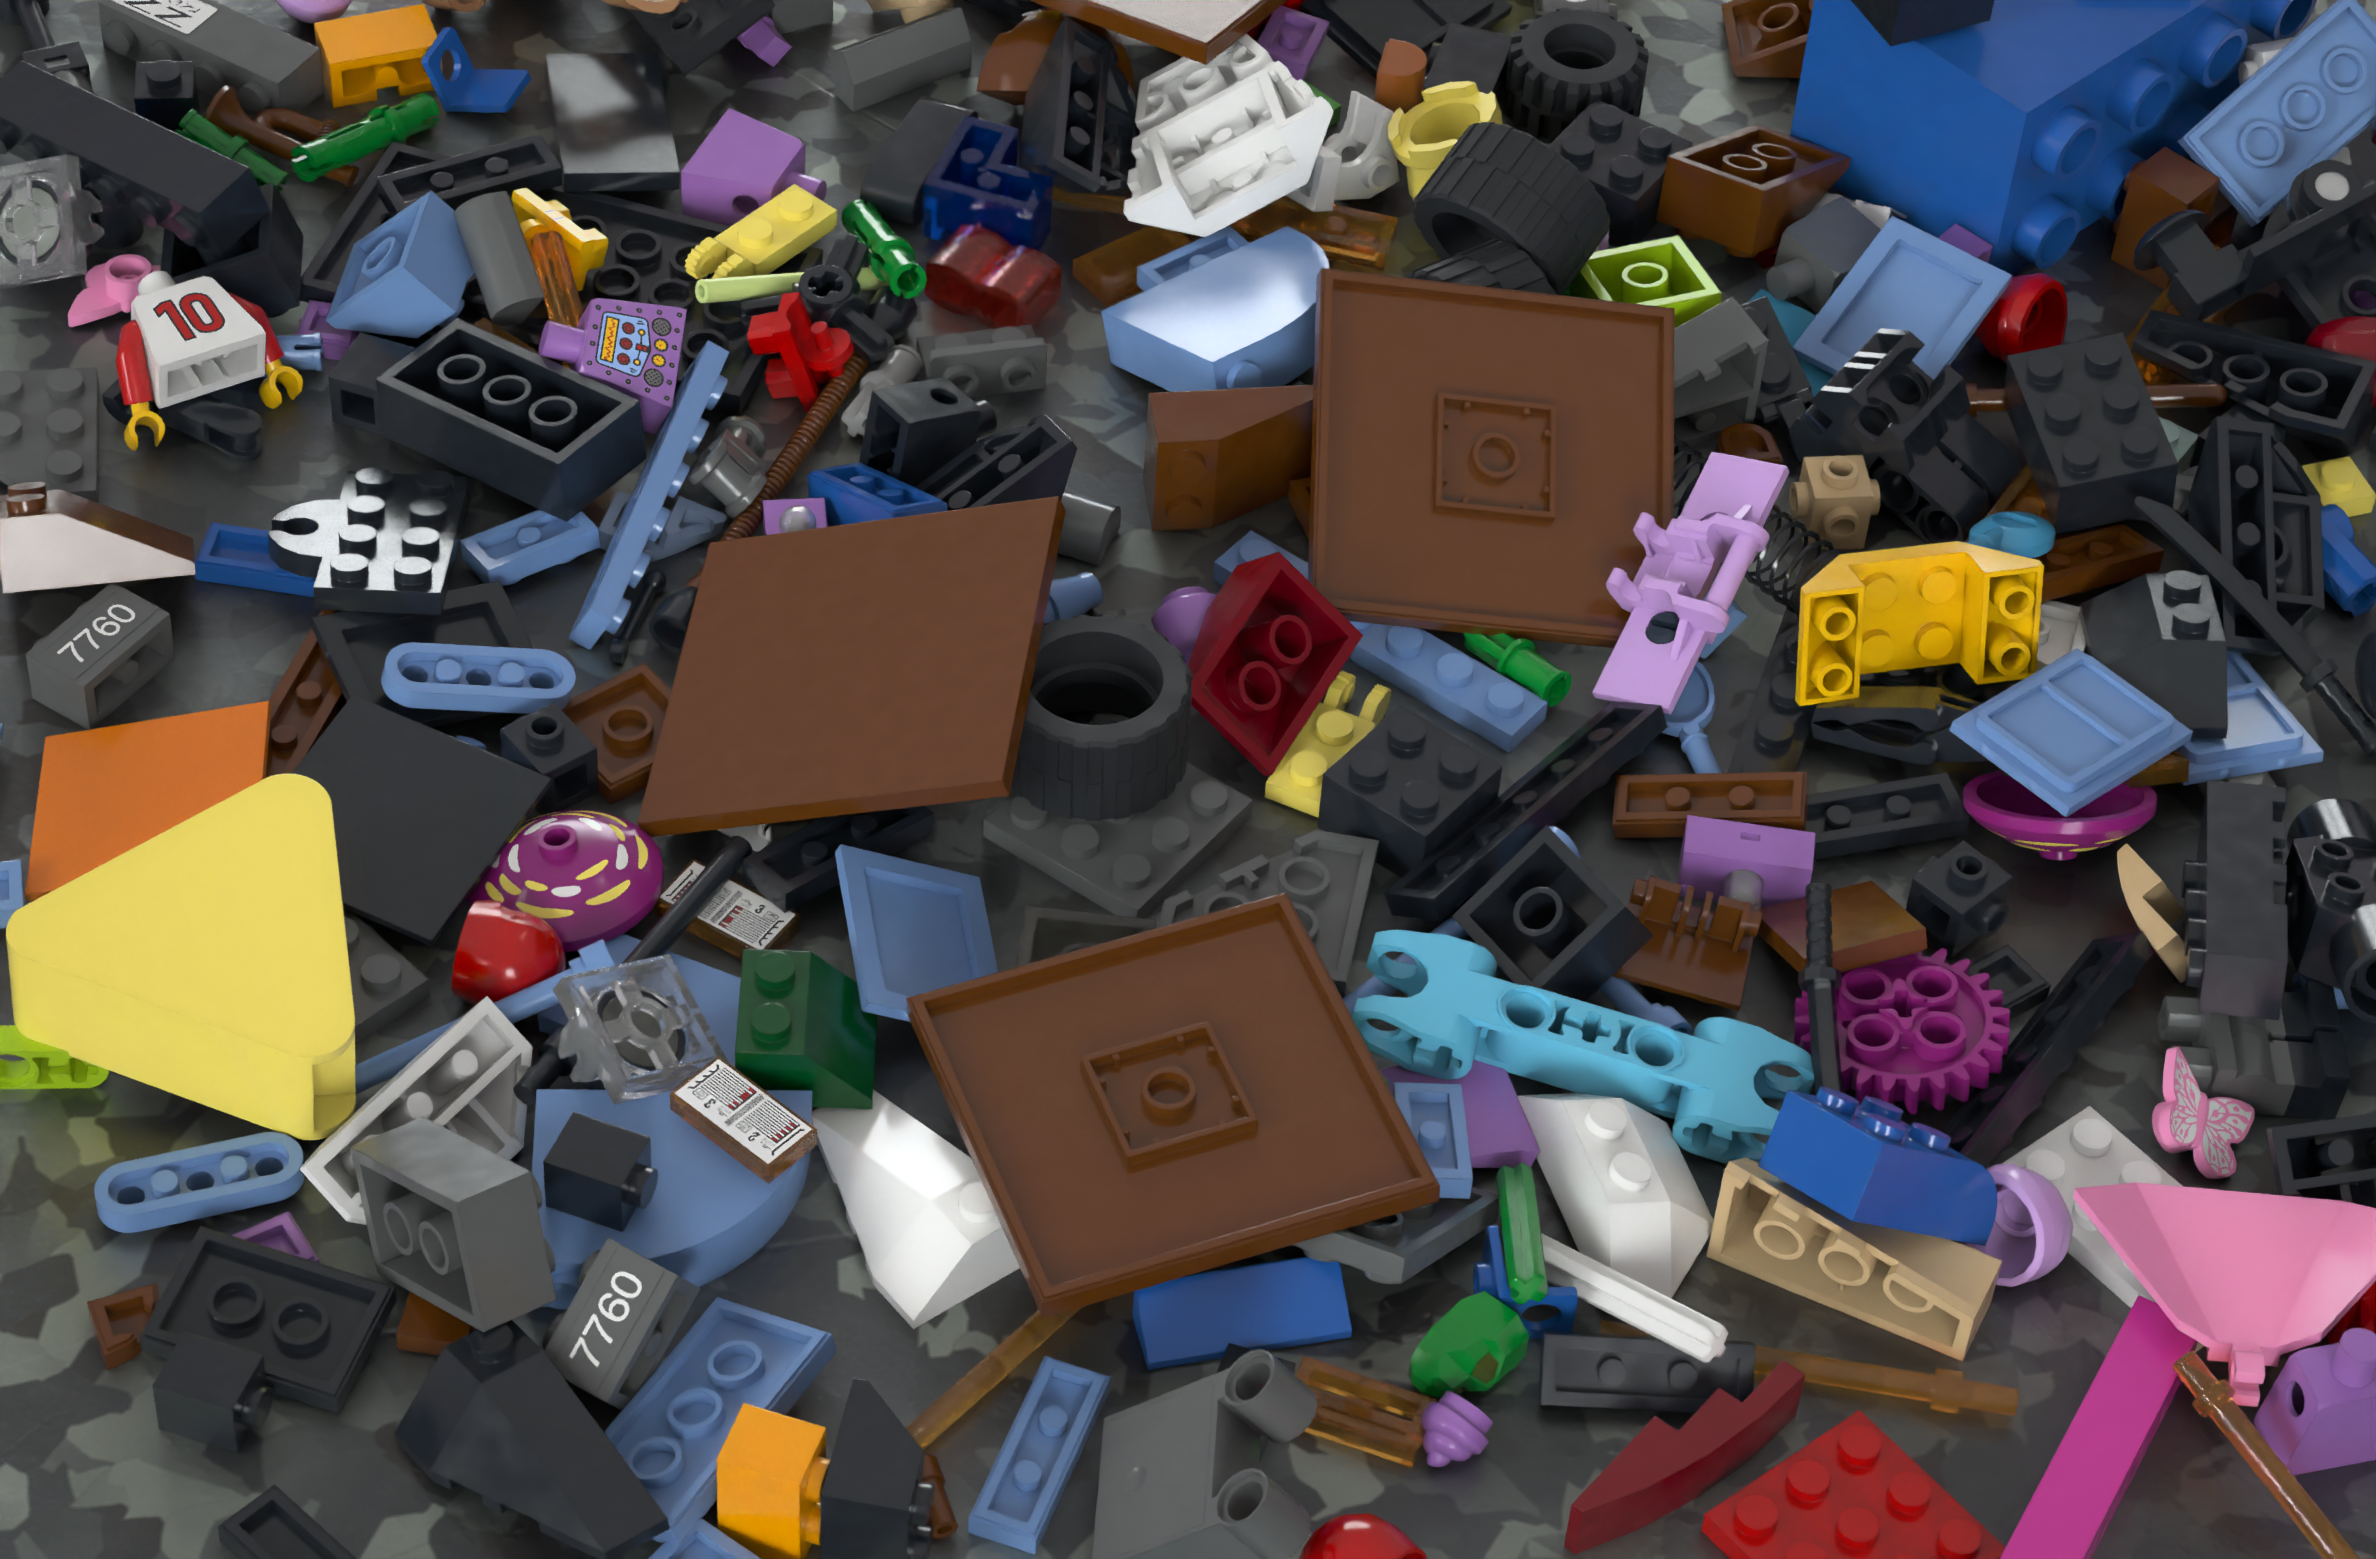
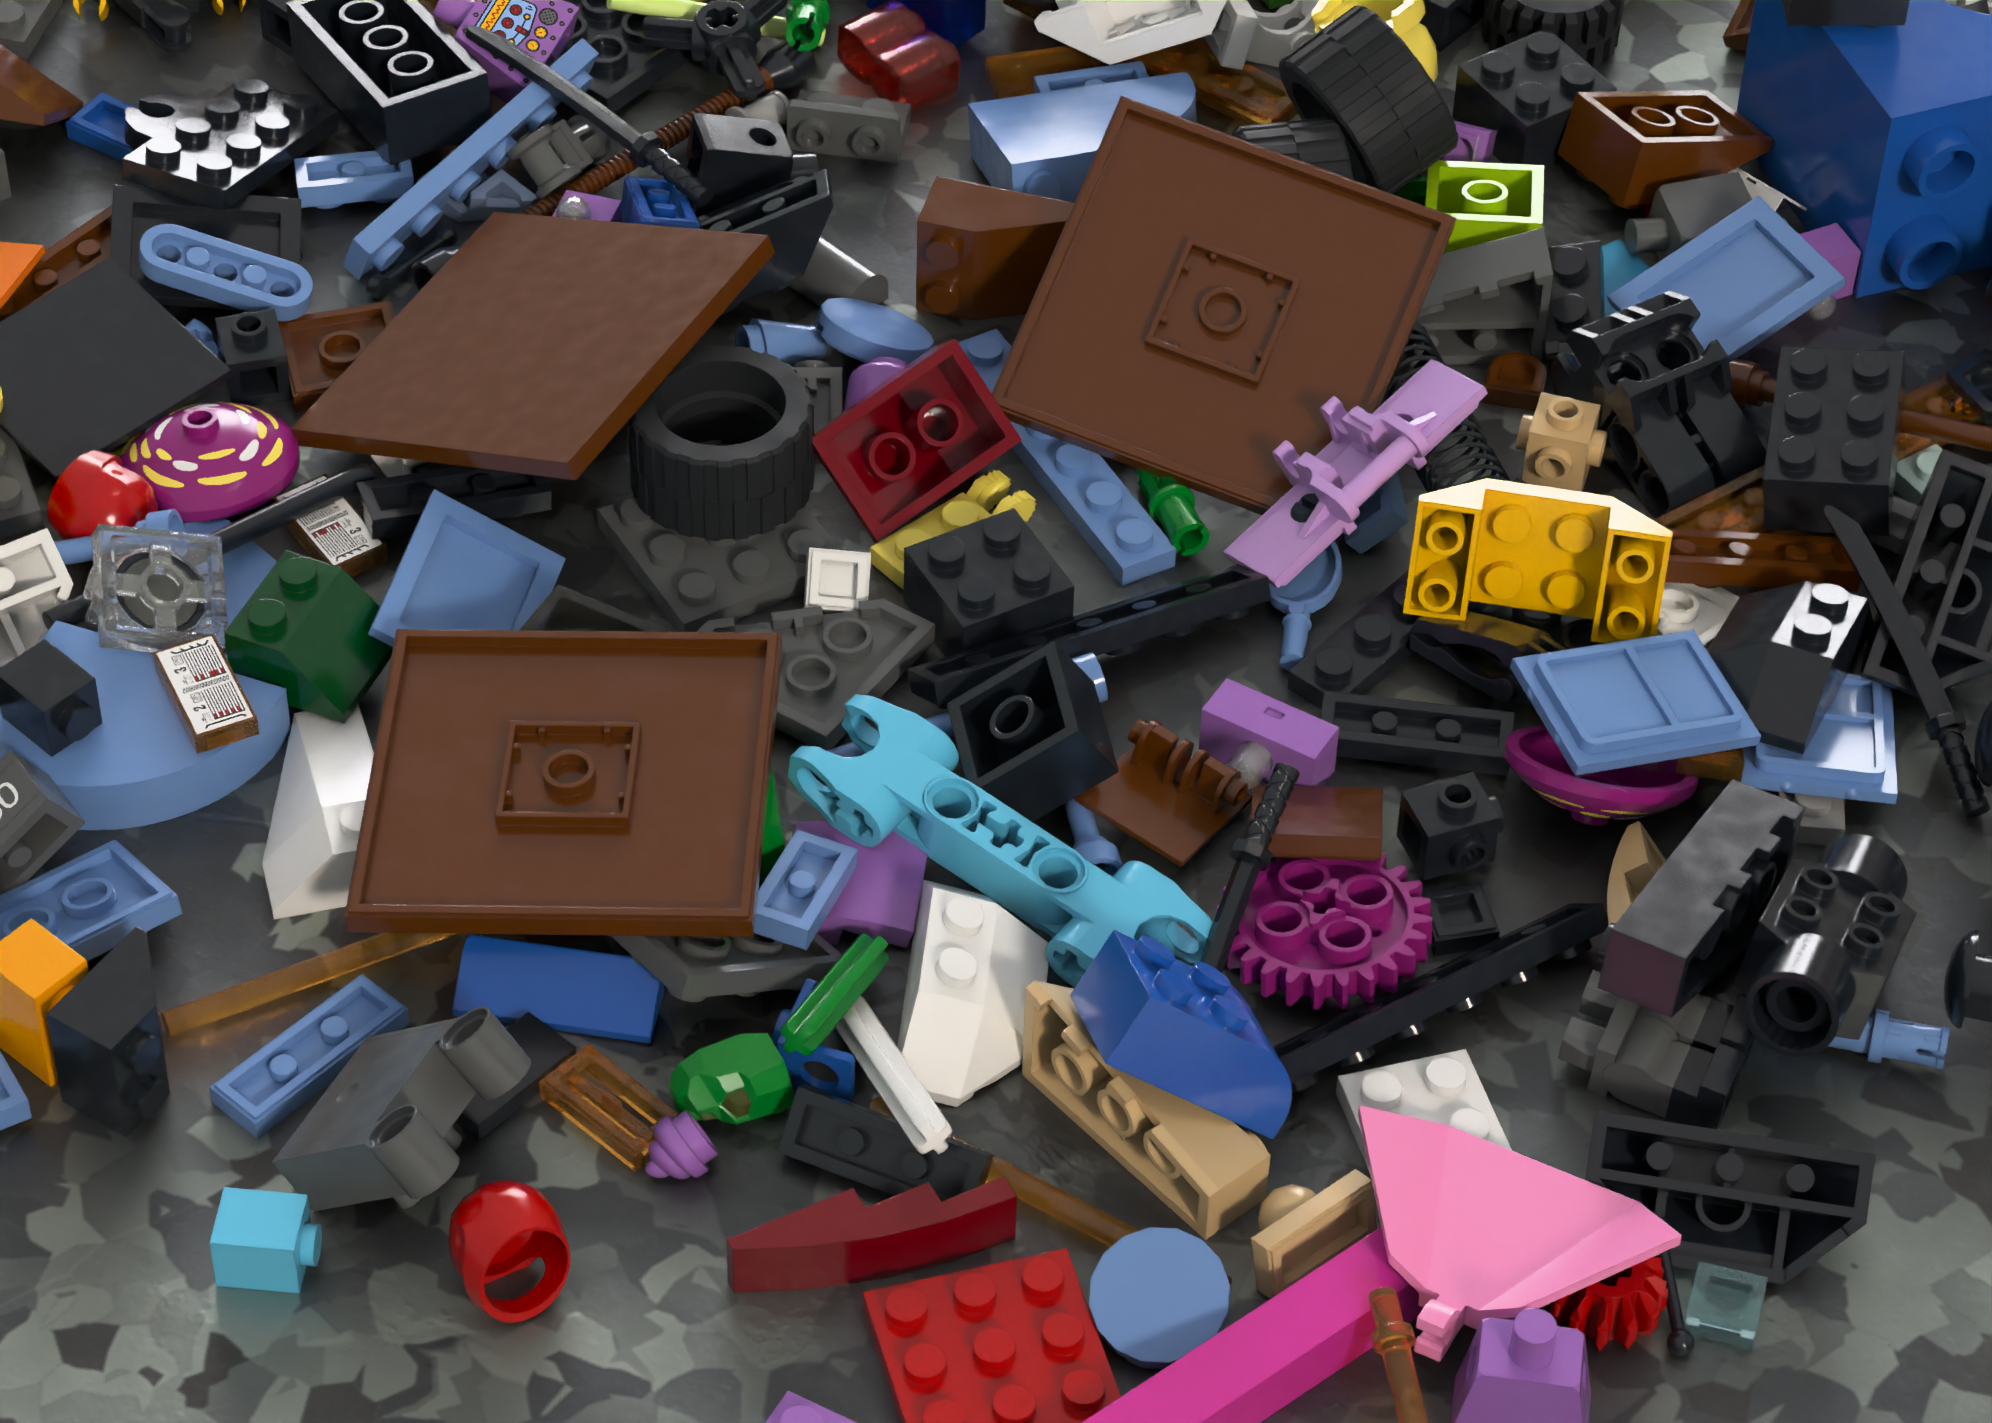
camera: 25 degrees right, 0 degrees up
red hips [747,292,854,413] -> none
reddish brown piece [923,1455,958,1539] -> none
reddish brown tile [1612,772,1809,838] -> none
lavender hat [1960,1164,2073,1287] -> none
dark azure piece [1965,511,2056,558] -> none
red hat [1974,272,2068,365] -> none
bright pink animal [2152,1046,2255,1180] -> none
none -> black sword [465,25,714,208]
none -> white tile [803,547,871,615]
none -> medium blue tile [815,297,934,364]
none -> medium blue tile [1089,1227,1231,1369]
none -> tan tile [1251,1169,1377,1299]

